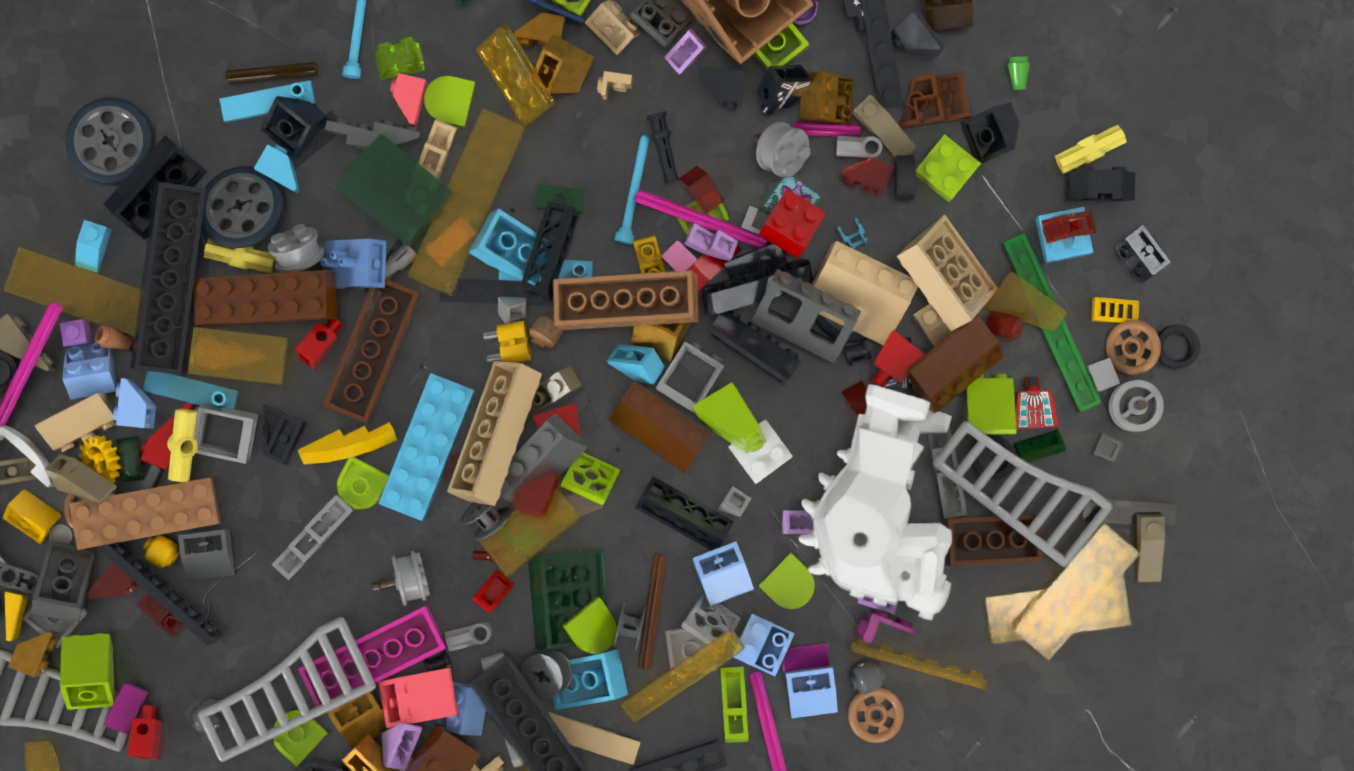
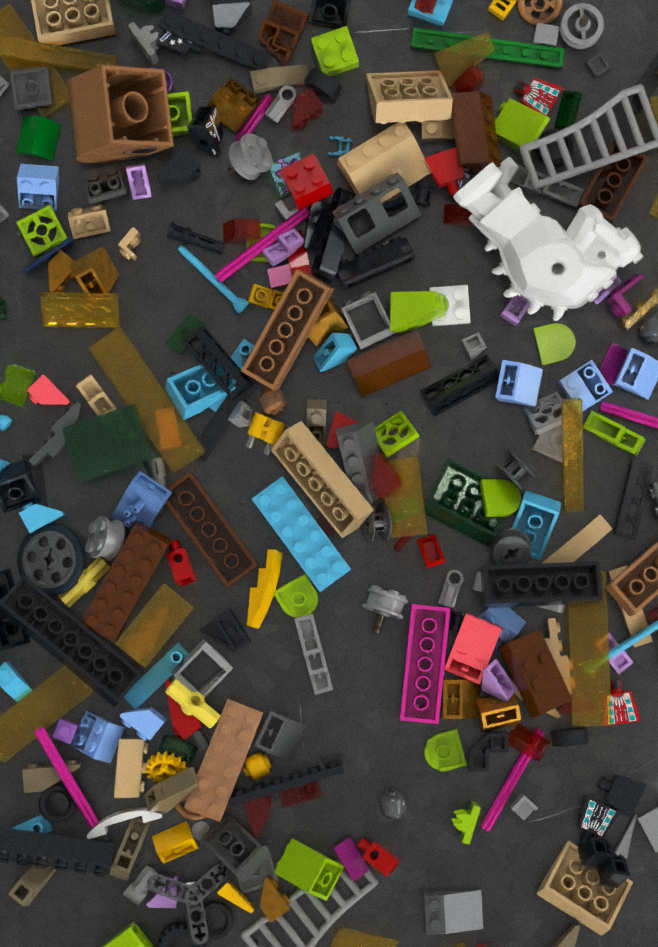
camera: 60 degrees left, 0 degrees up
nougat cone [95,325,132,351] -> none
light grey bar [198,617,376,762] -> none
lime tile [424,76,476,128] -> none
reddish brown axle [638,554,667,669] -> none

